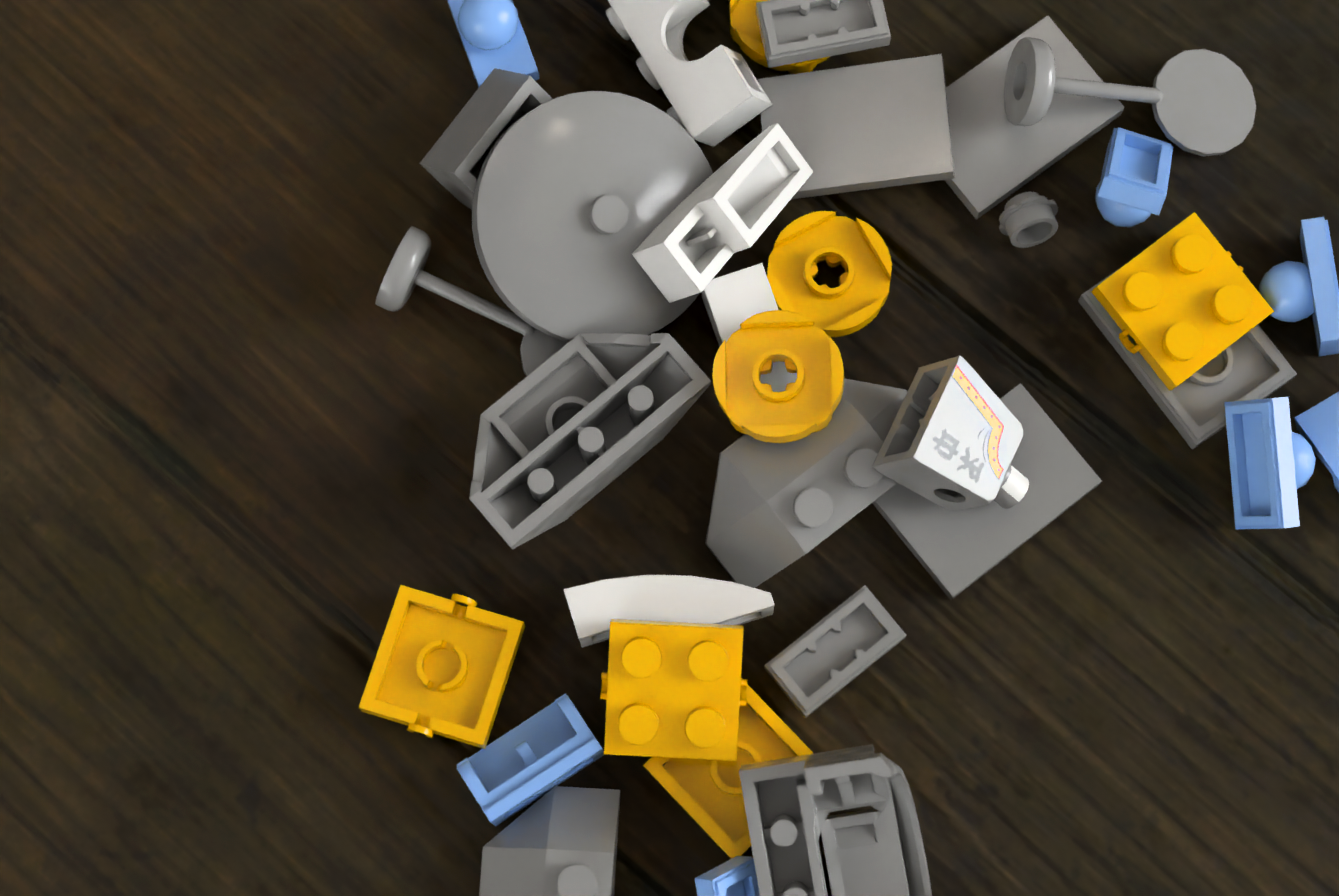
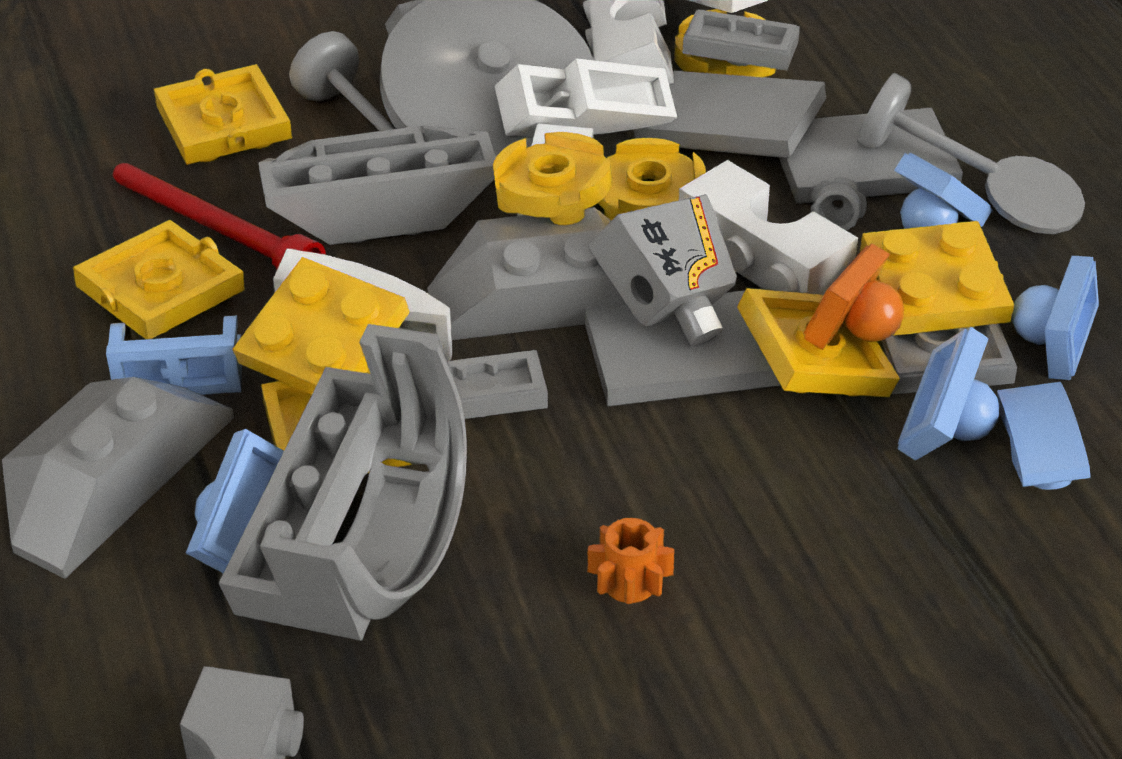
camera: 25 degrees right, 35 degrees down
none -> red piece [113,163,326,270]
none -> yellow plate [154,64,292,165]
none -> orange gear [588,518,674,604]
none -> white arch [679,160,858,295]
none -> yellow plate [737,288,900,397]
none -> orange tile [804,243,904,350]

